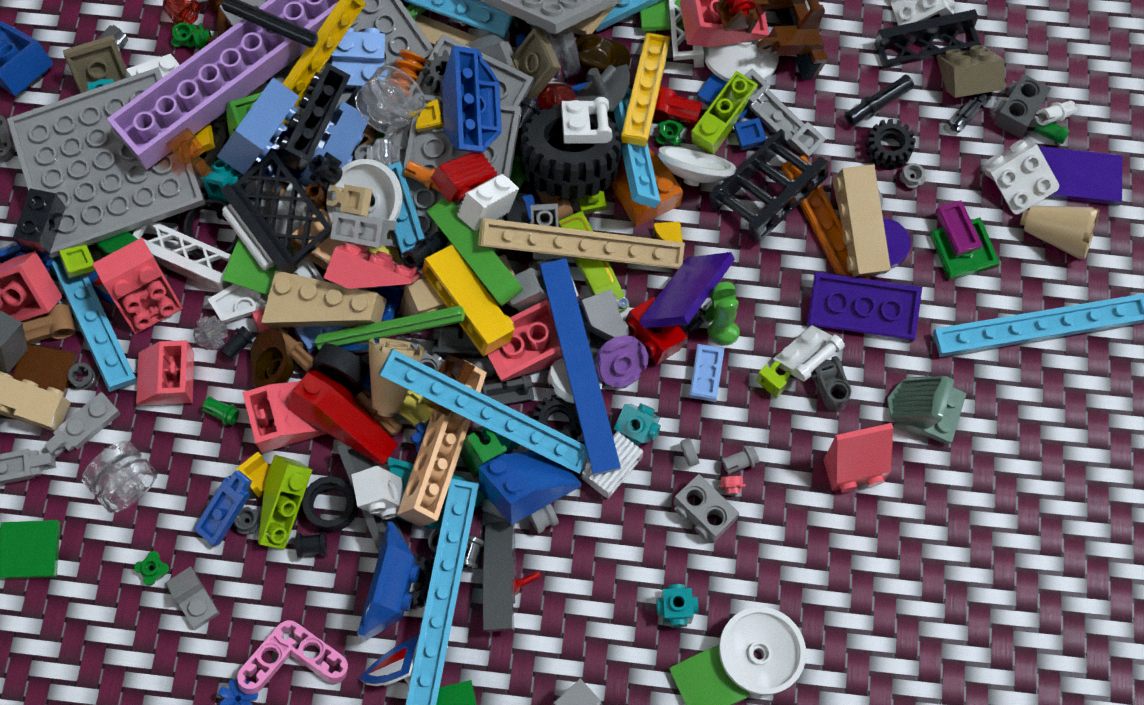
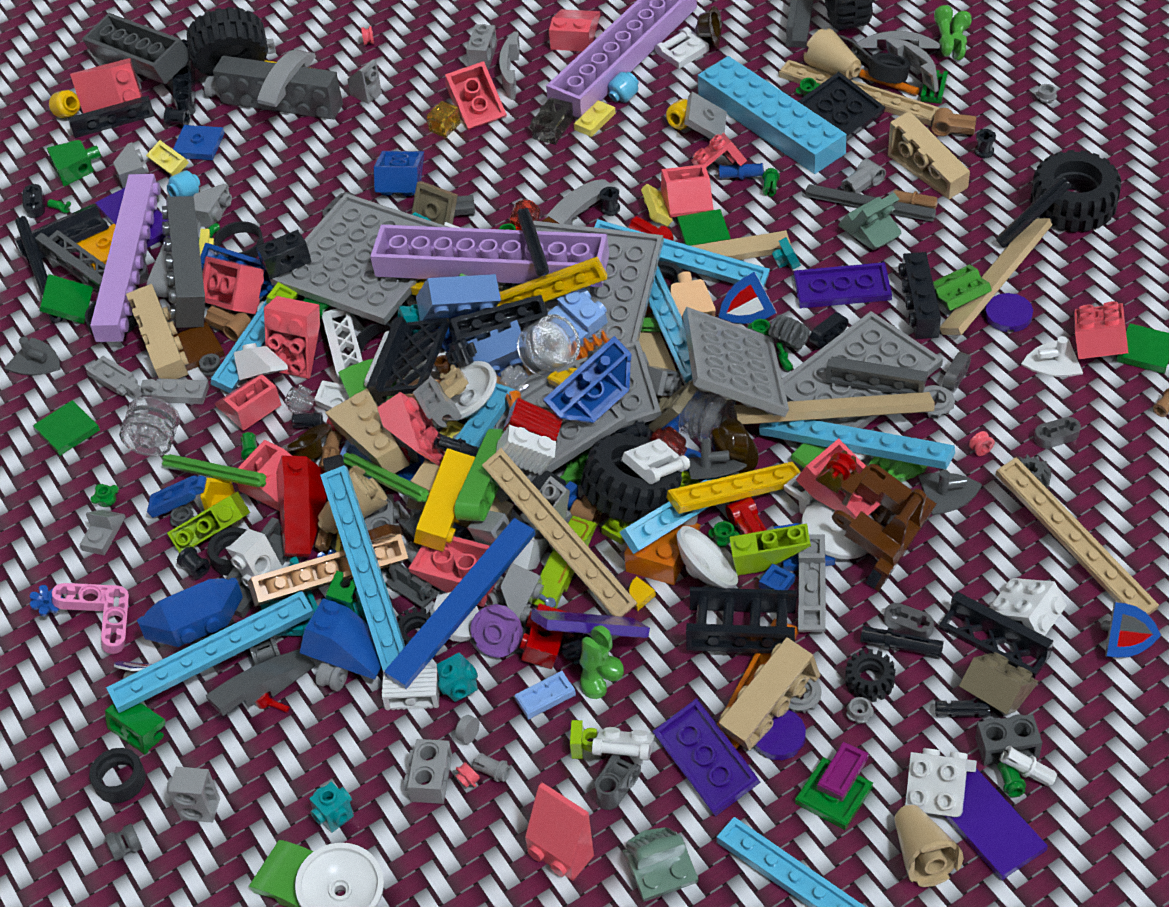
camera: 55 degrees right, 20 degrees down
clear orange plate [166,128,212,178] -> none
none -> bright green axle [162,454,267,487]
none -> white slope [234,343,288,380]
none -> flat silver beam [884,603,934,638]

